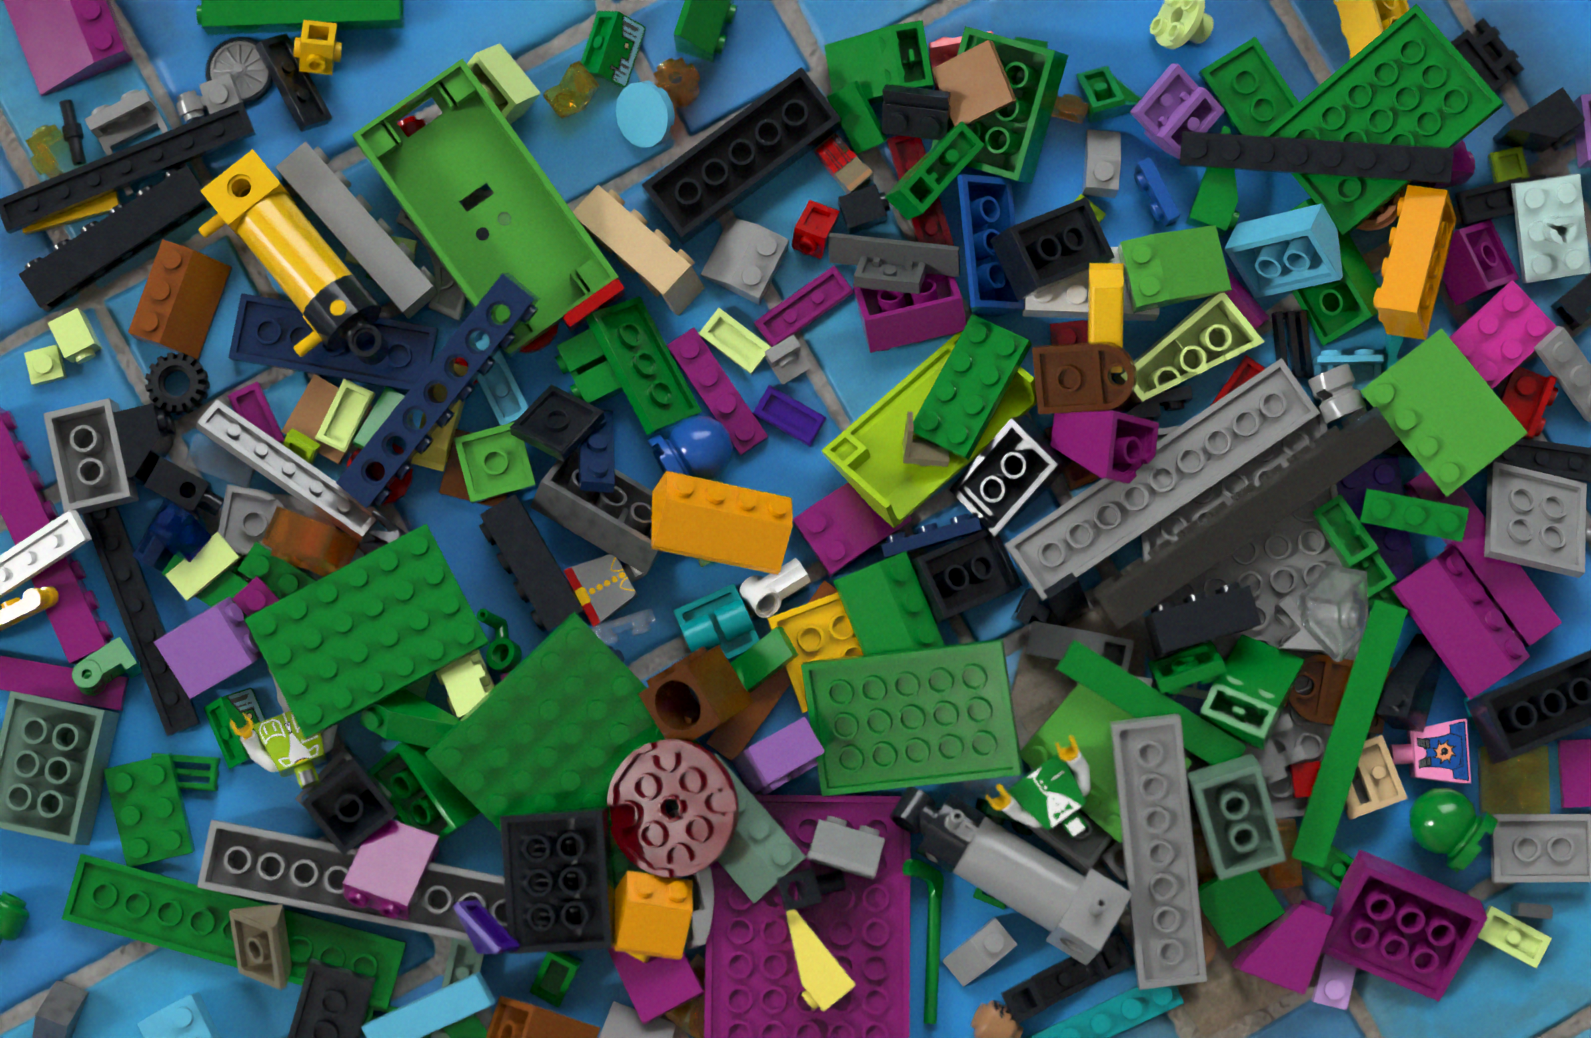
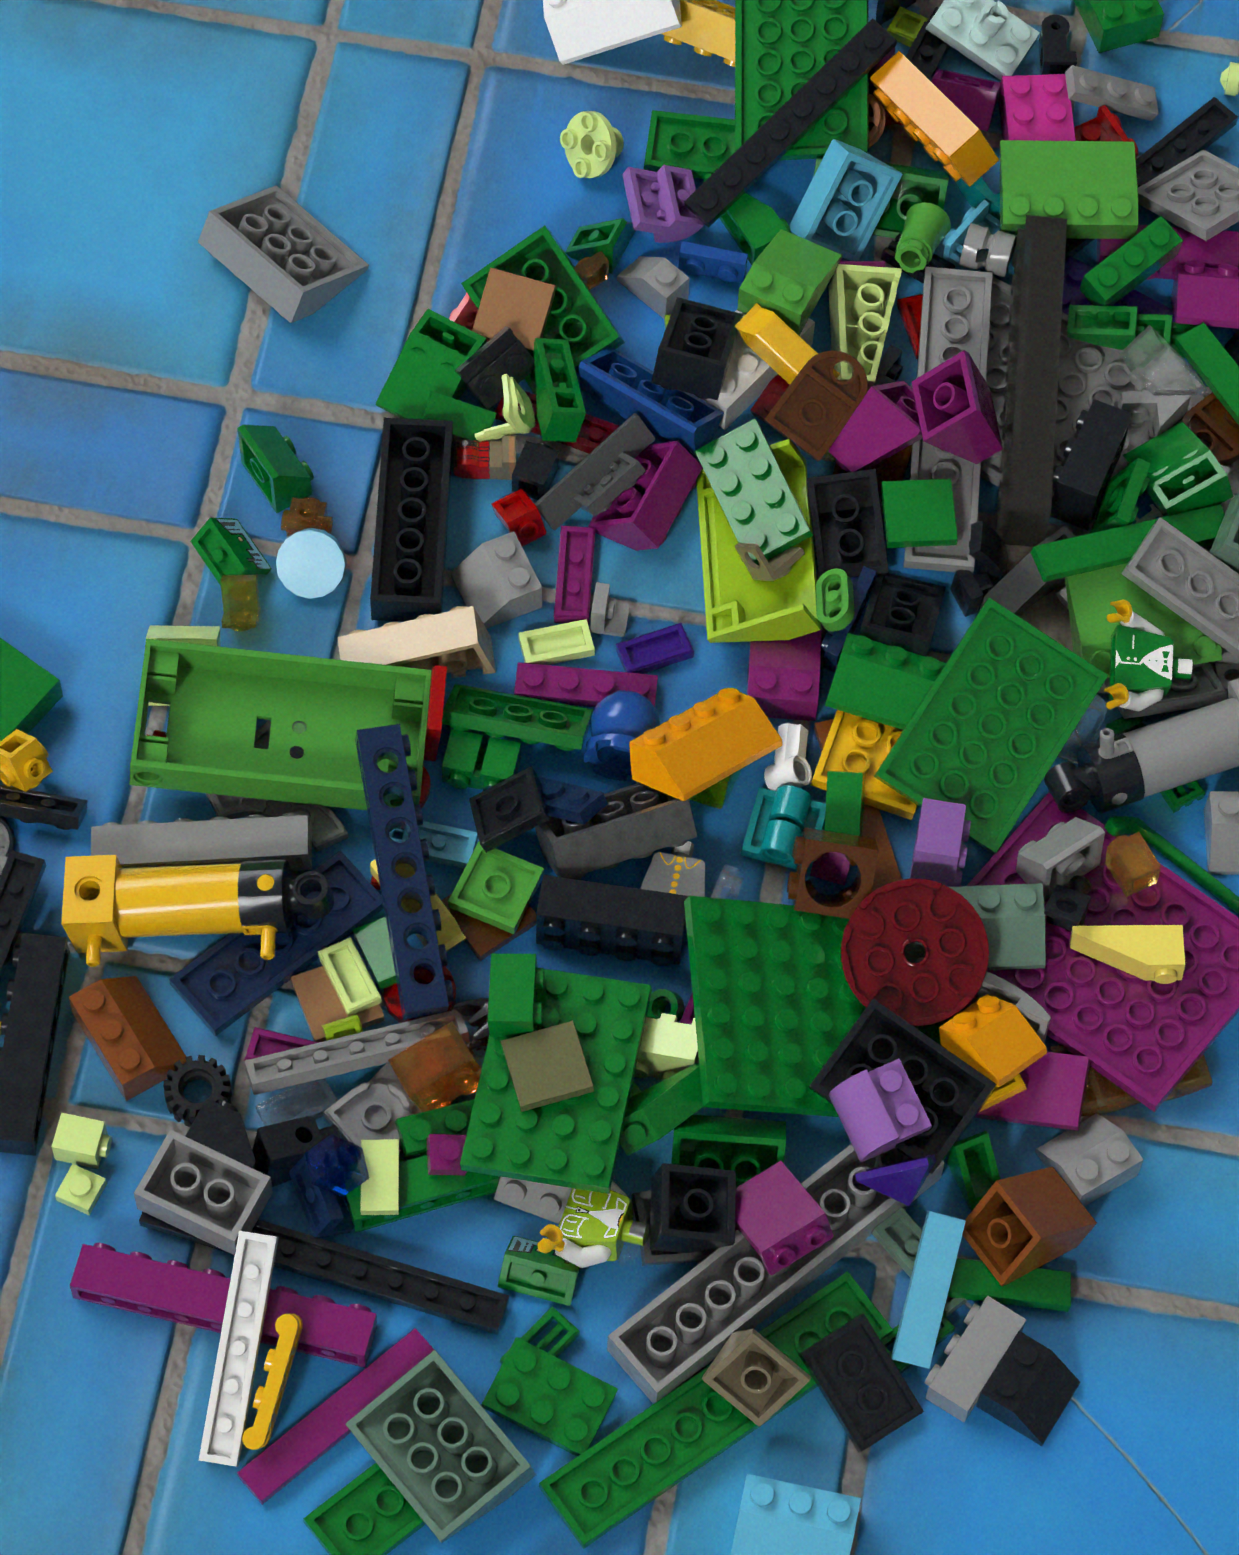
camera: 55 degrees left, 20 degrees down
leg [72,636,142,696] -> none
medium lavender brick [154,596,263,699] -> none
none -> yellowish green piece [474,374,535,442]
none -> green piece [487,953,545,1037]
none -> olive tile [501,1021,594,1112]
none -> bright green plate [816,568,854,632]
none -> medium lavender brick [829,1059,932,1162]
none -> green tile [881,479,958,548]
none -> bright green plant [895,202,951,273]
none -> magenta slope [912,350,1003,464]
none -> clear yellow brick [1105,832,1161,897]

